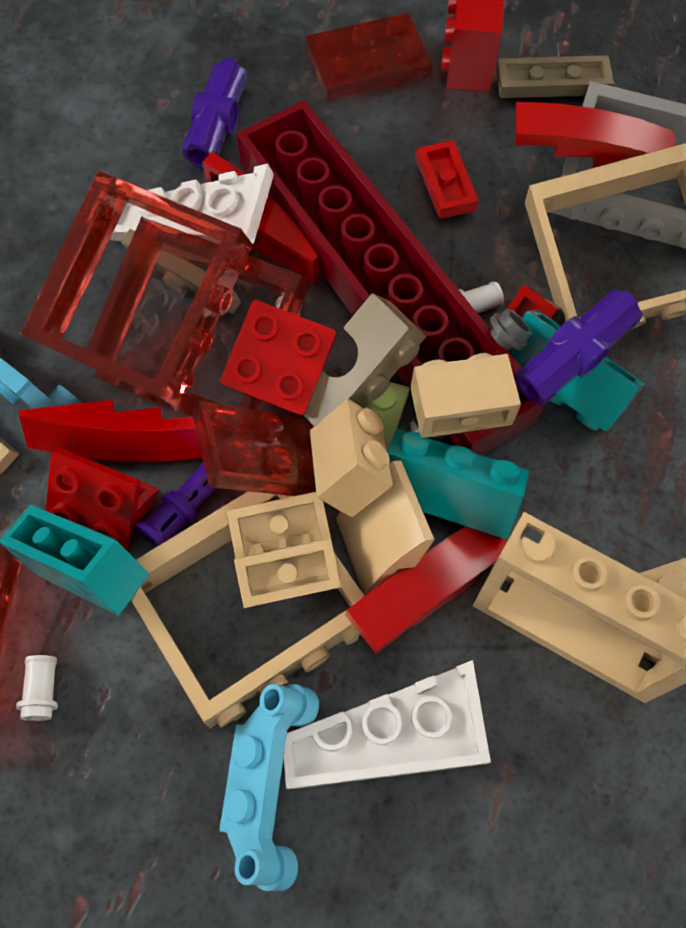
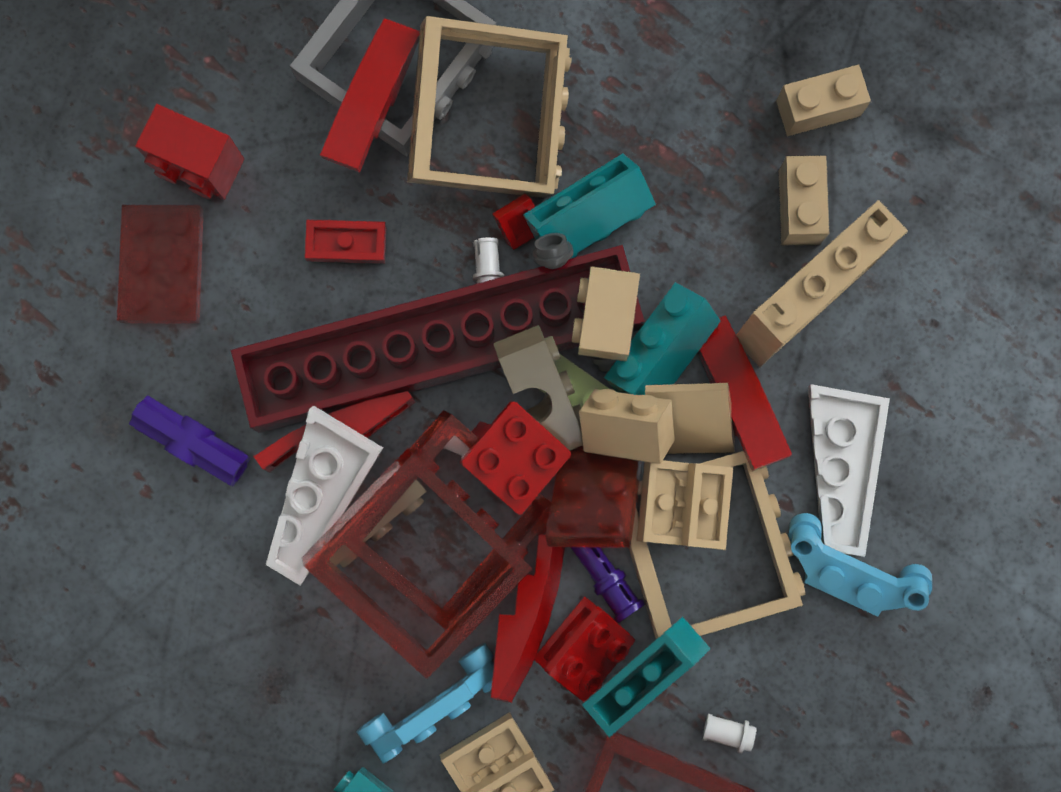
camera: 70 degrees left, 15 degrees up
dark tan plate [496,55,614,98] -> none
dark purple piece [514,289,643,407] -> none

